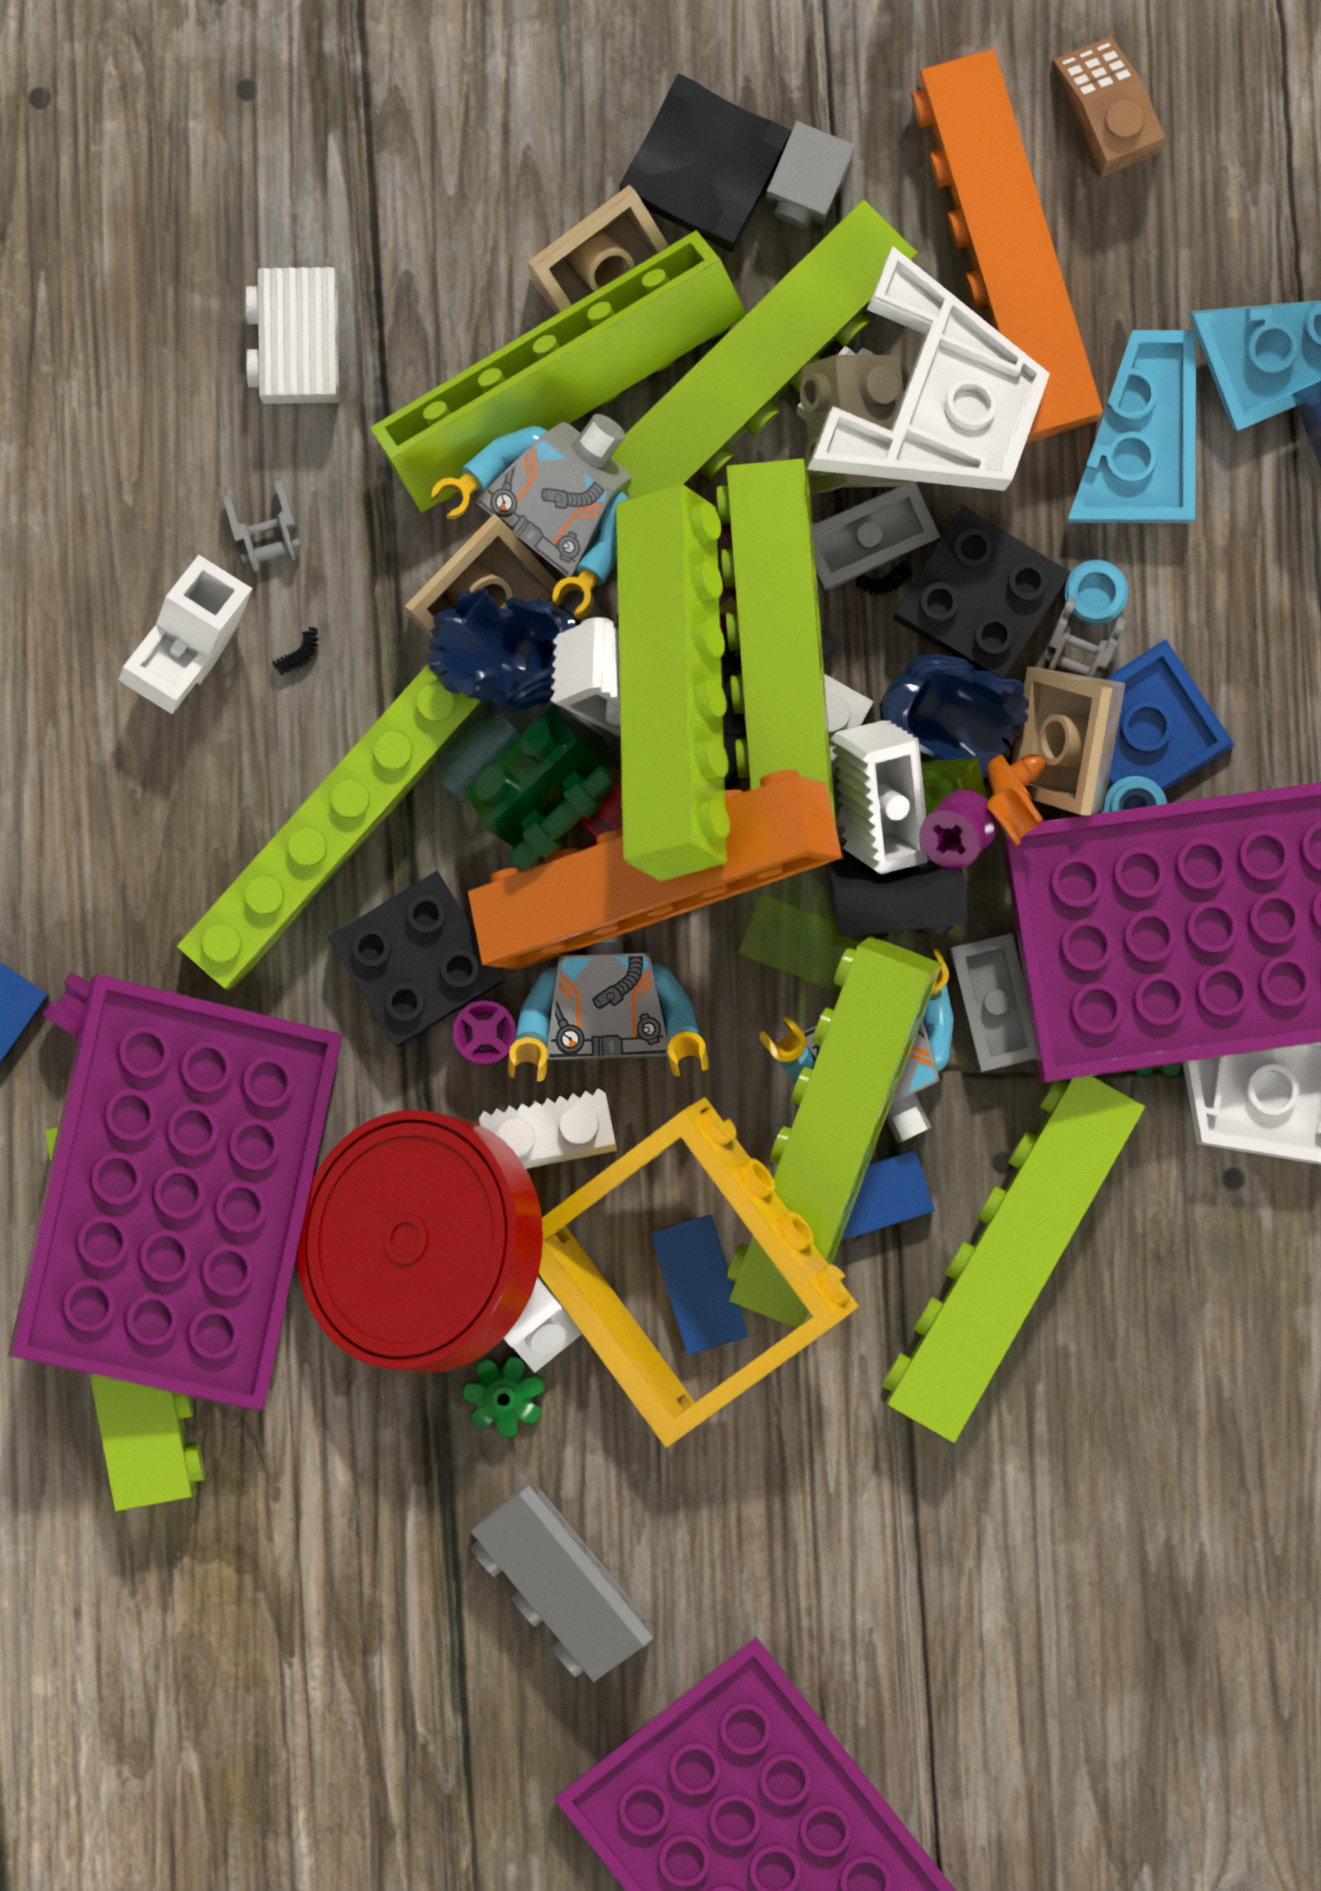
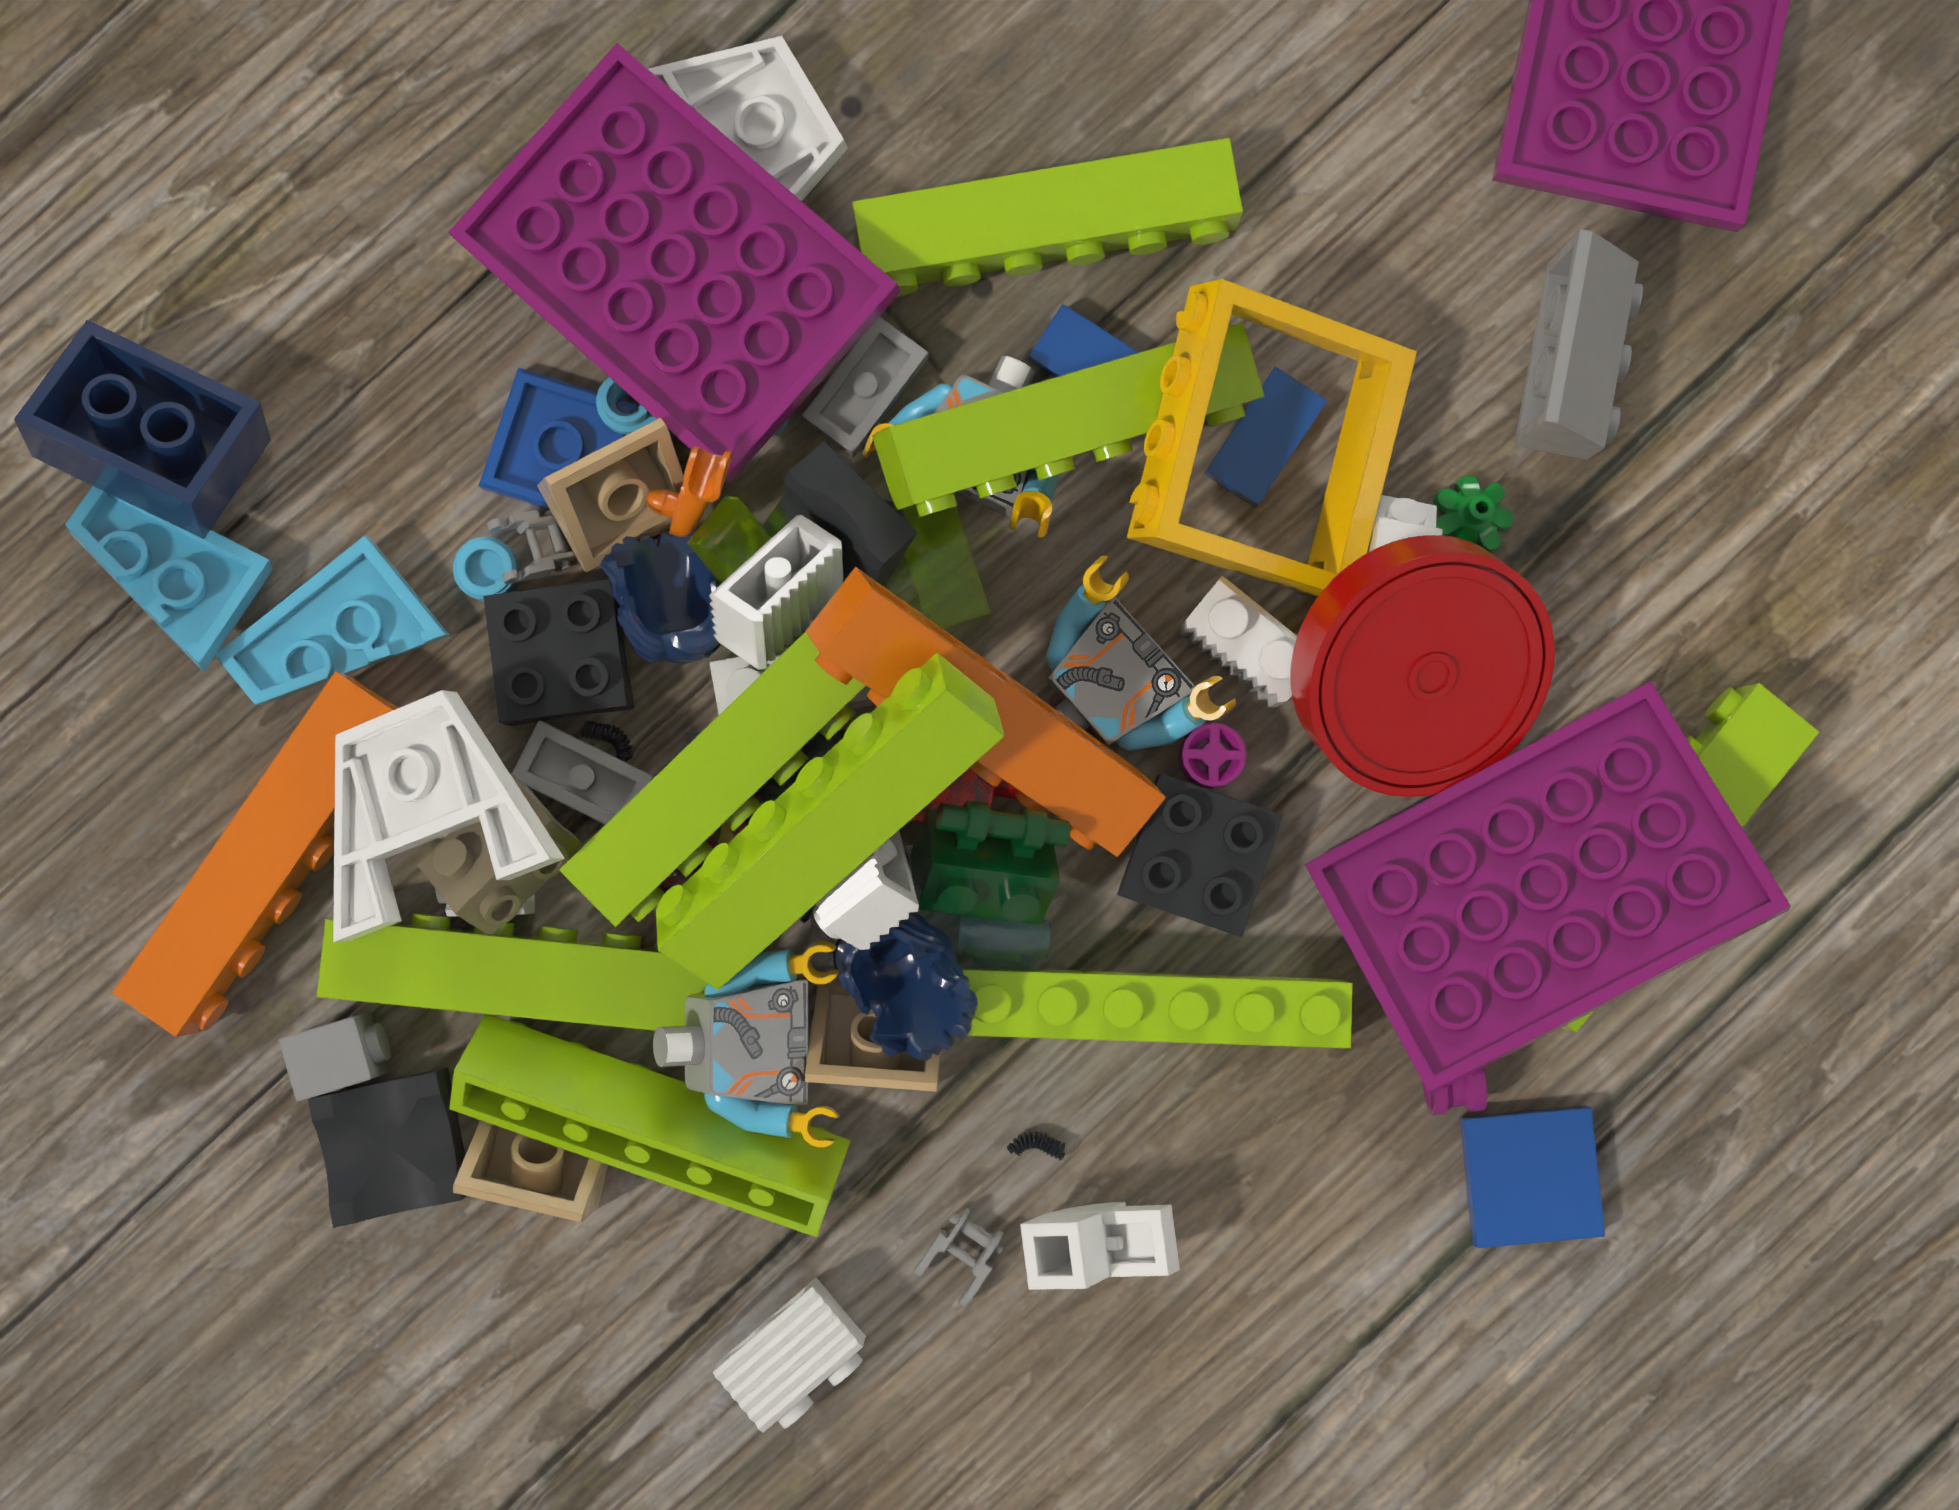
camera: 125 degrees left, 0 degrees up
magenta wheel [920,789,998,870] -> none
medium nougat slope [1052,36,1166,177] -> none

